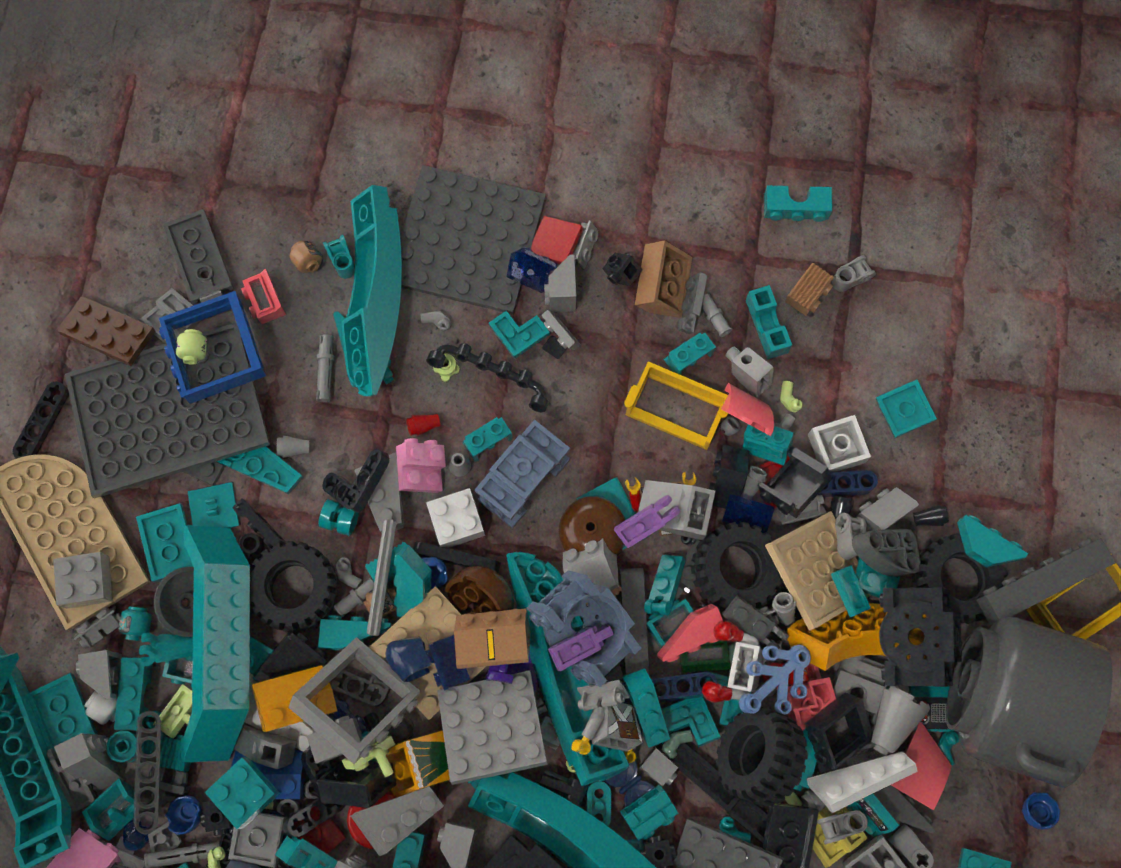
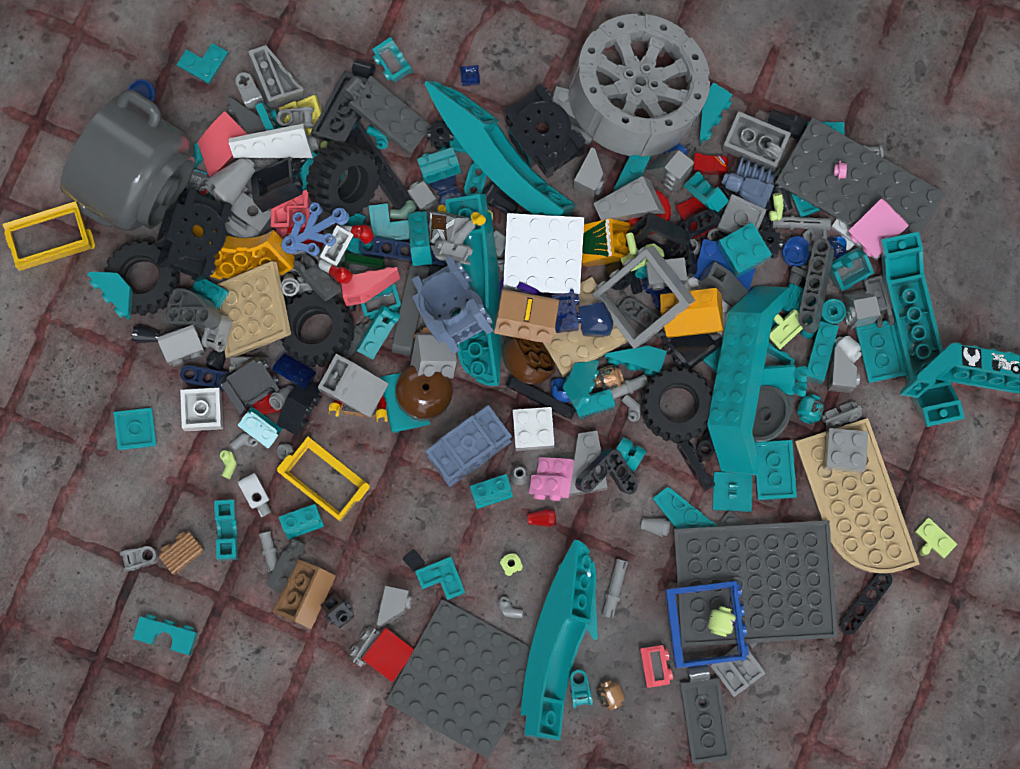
camera: 165 degrees left, 5 degrees up
reddish brown plate [57,296,156,366] -> none
light grey axle [367,519,396,636] -> none
black bar [426,343,549,413] -> none
clear blue bracket [506,248,558,293] -> none
light grey plate [541,310,581,350] -> none
medium lavender hinge [548,625,614,671] -> none
medium lavender hinge [614,495,680,548] -> none
coral slope [721,383,774,436] -> none
teal plate [831,565,871,617] -> none
dark grey brick [976,538,1116,626] -> none

